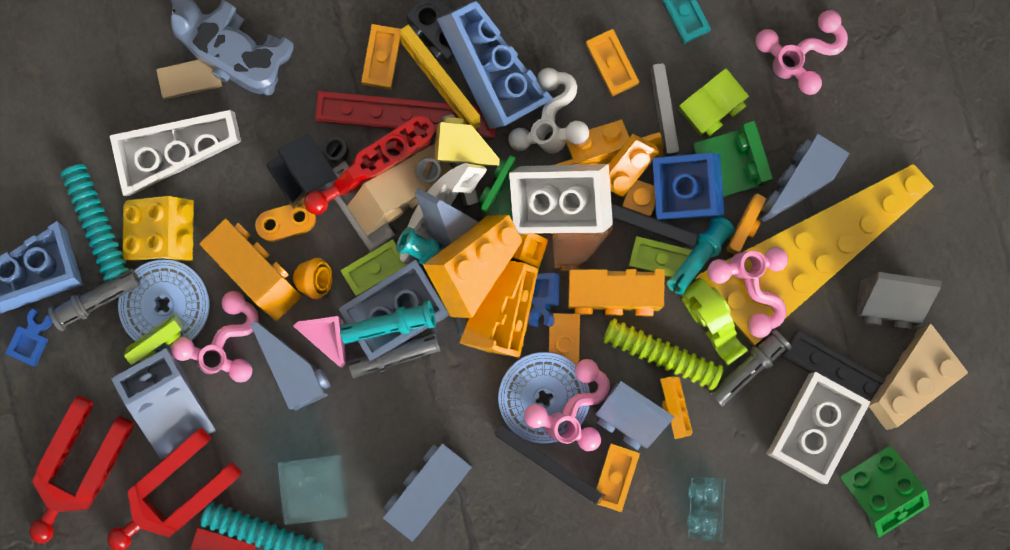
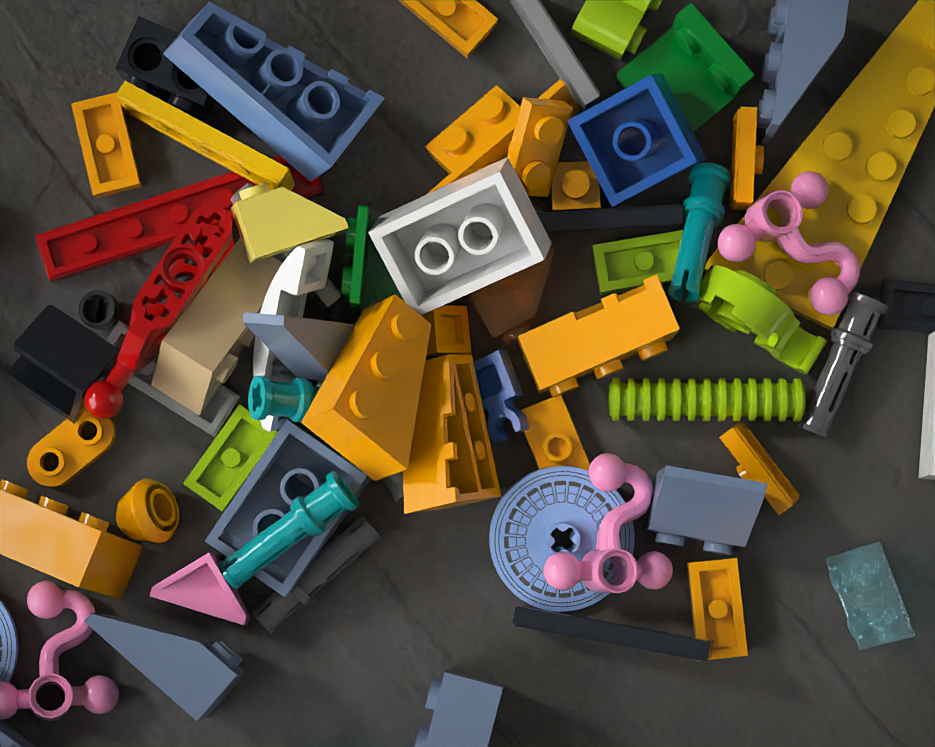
camera: 20 degrees left, 0 degrees up
dark grey hinge [416,158,441,183] -> none
white piece [508,68,589,154] -> none

